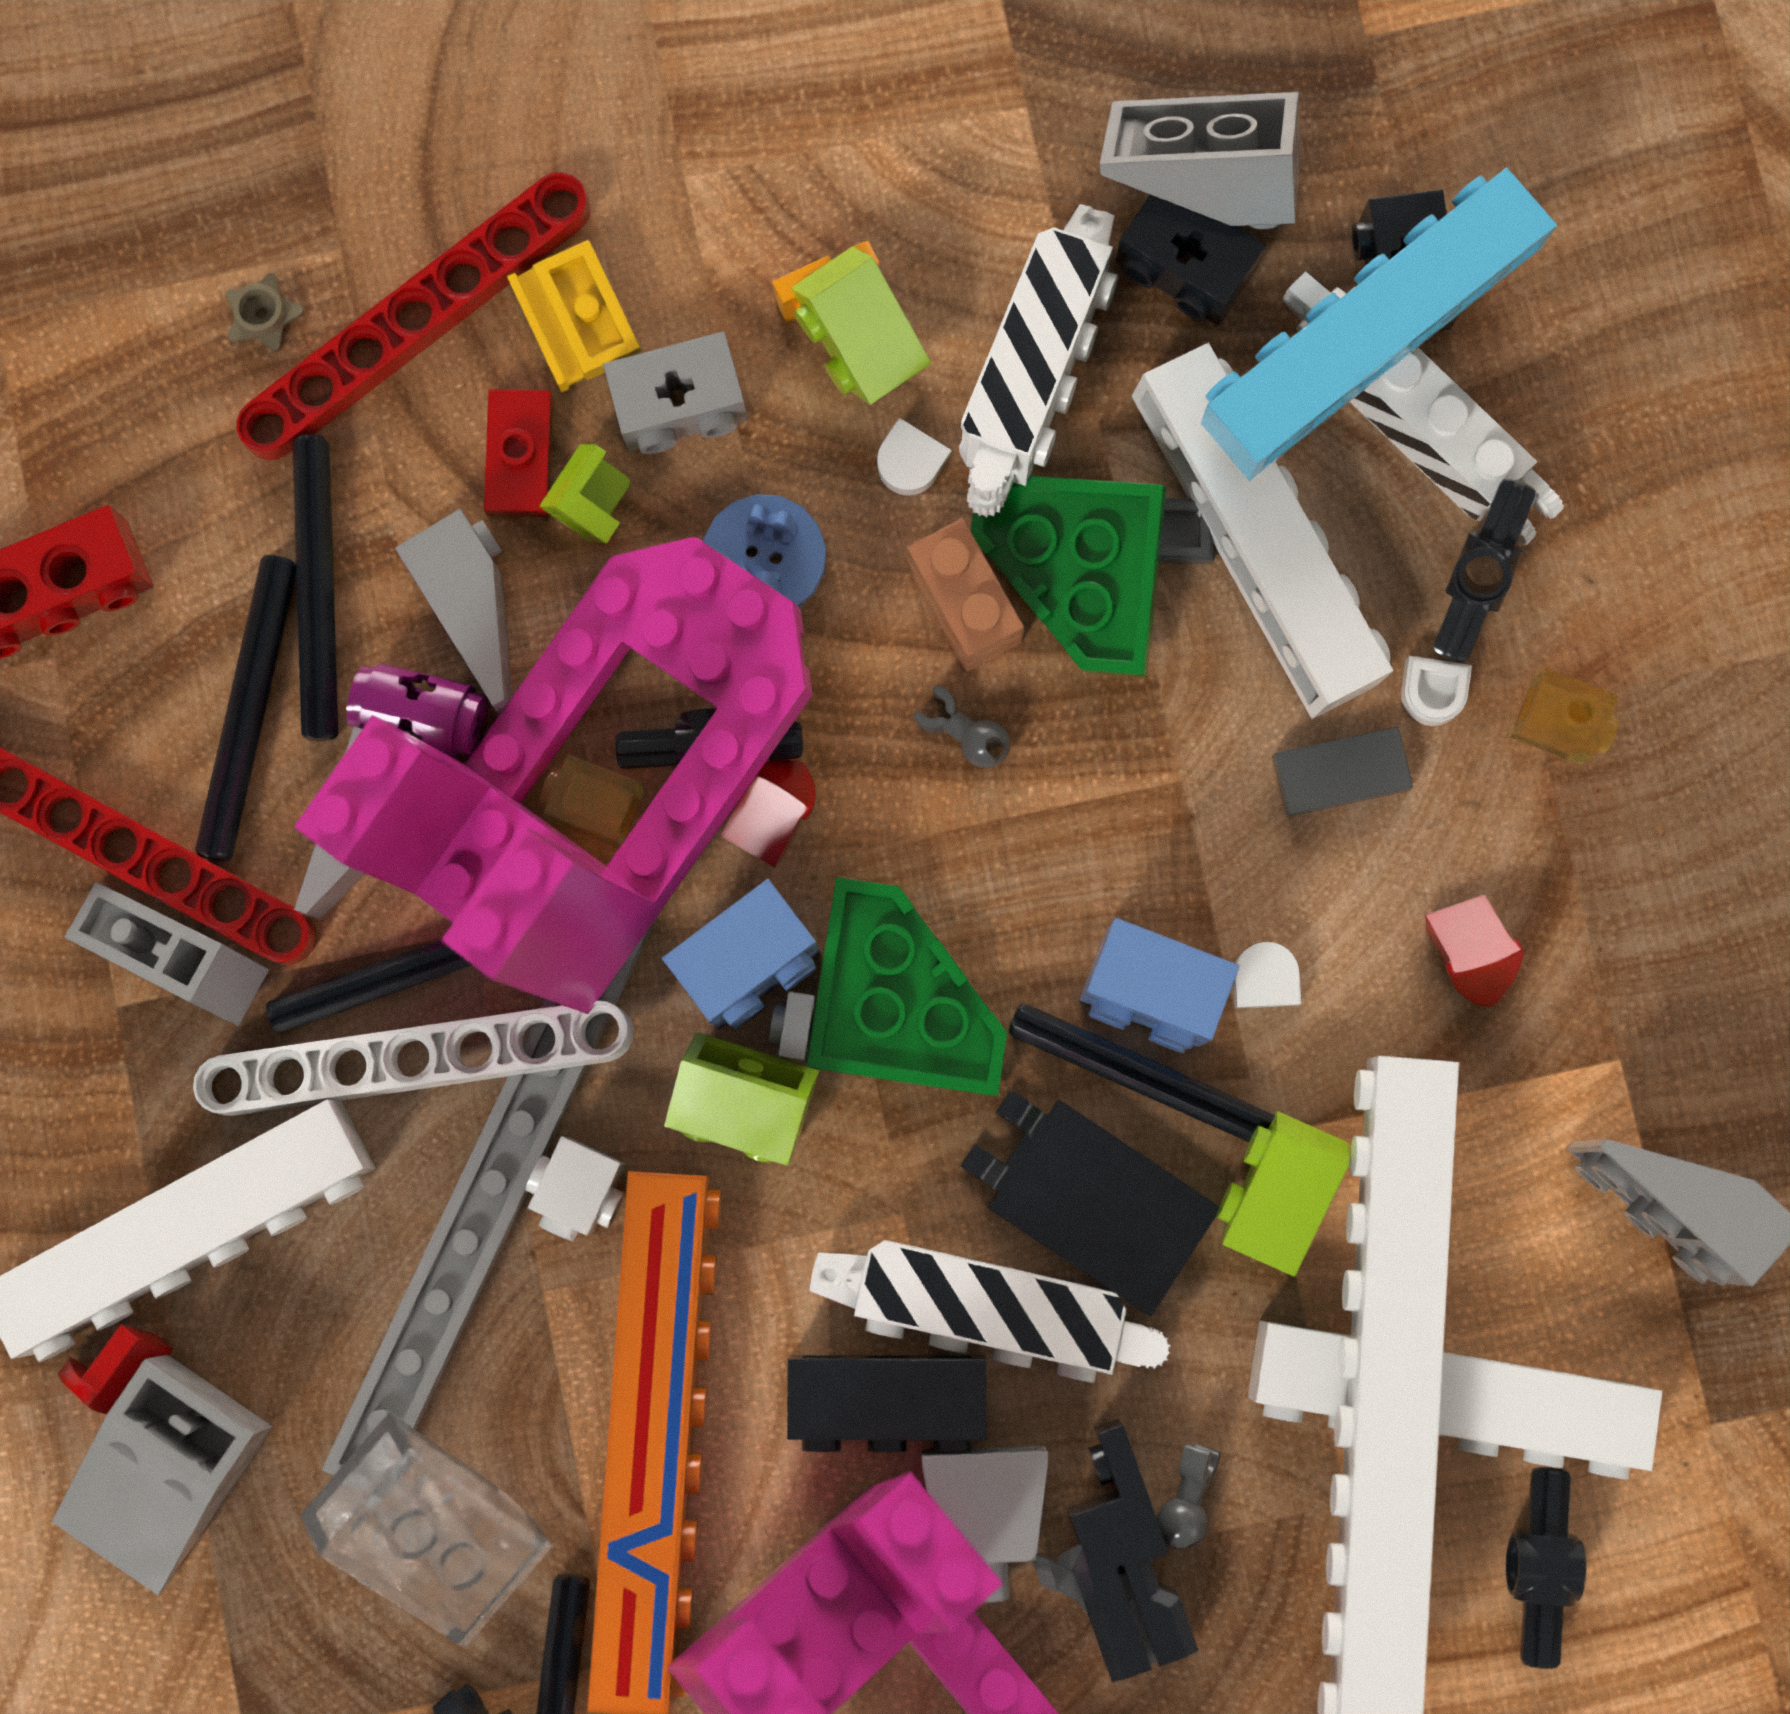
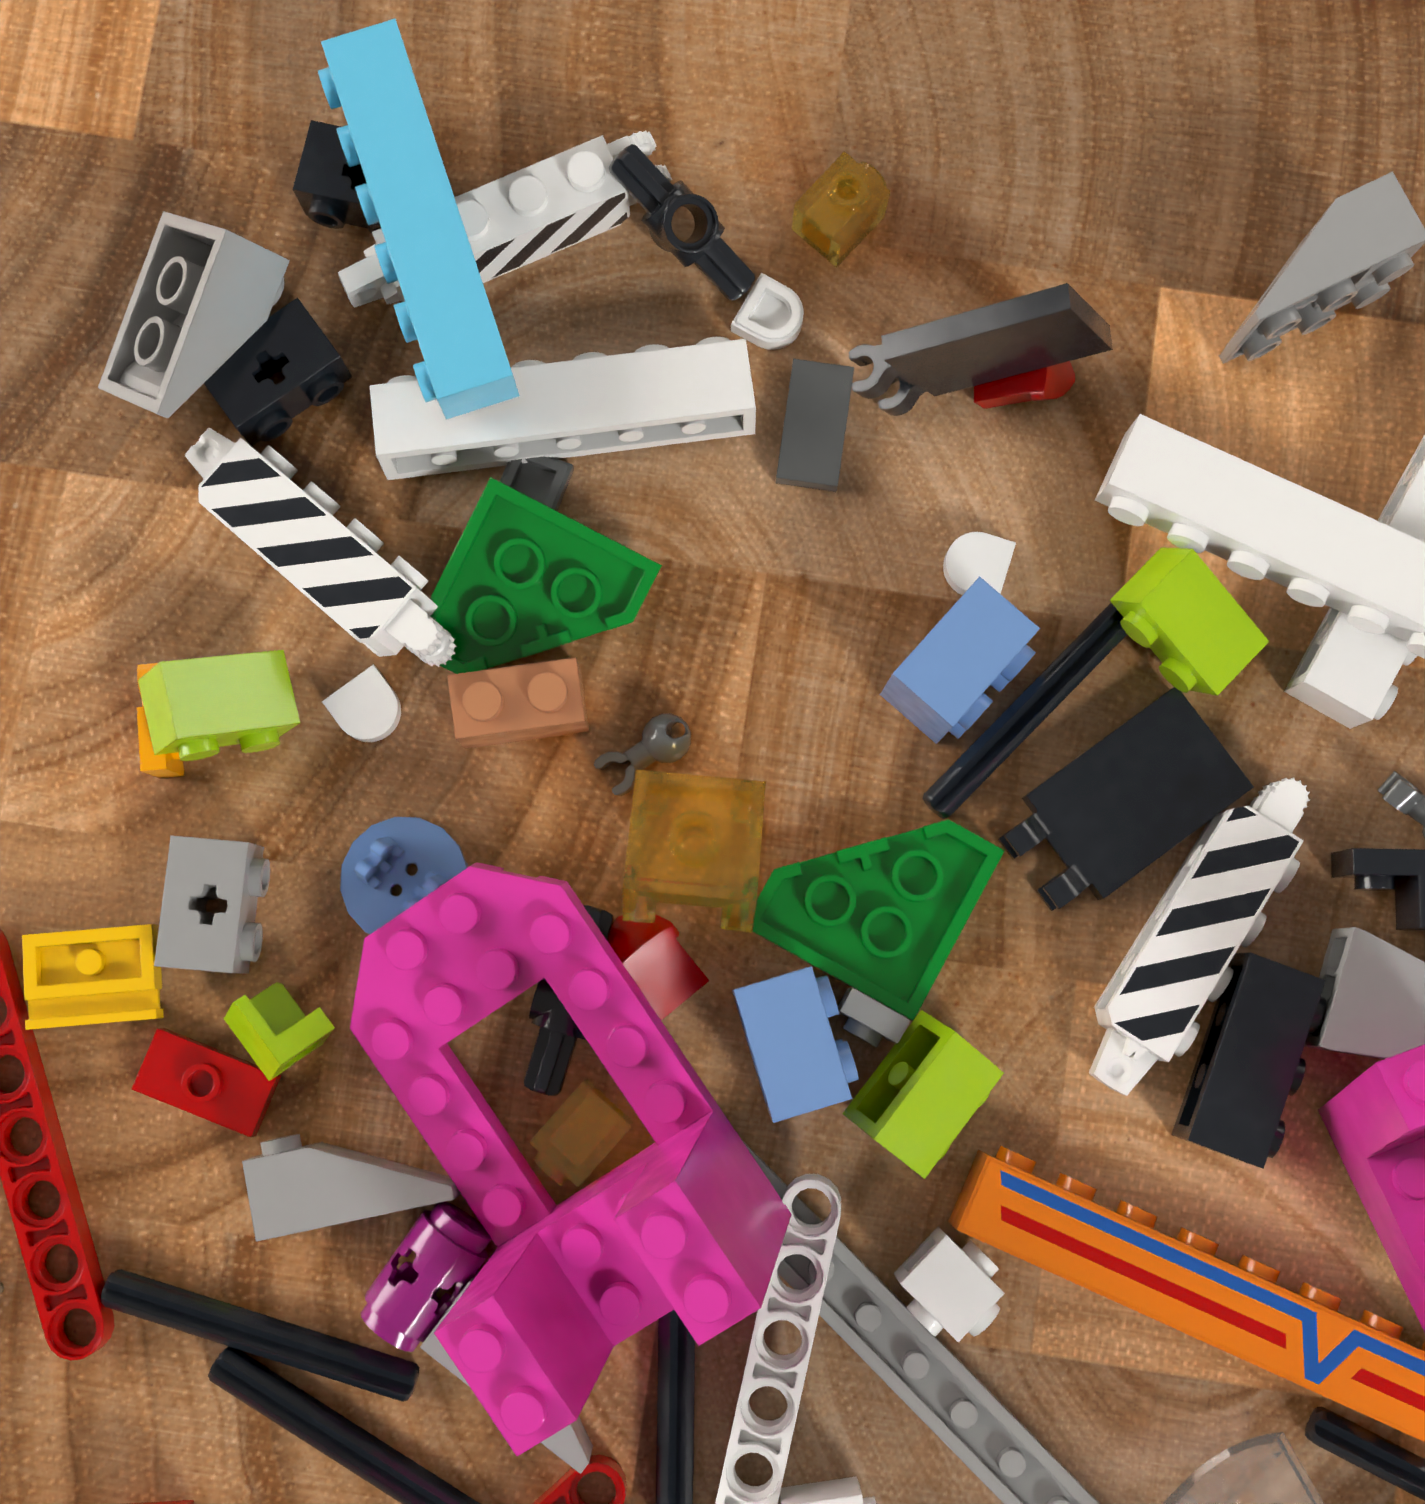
camera: 75 degrees left, 0 degrees up
none -> clear yellow panel [622,770,766,932]
none -> black tile [849,283,1113,416]

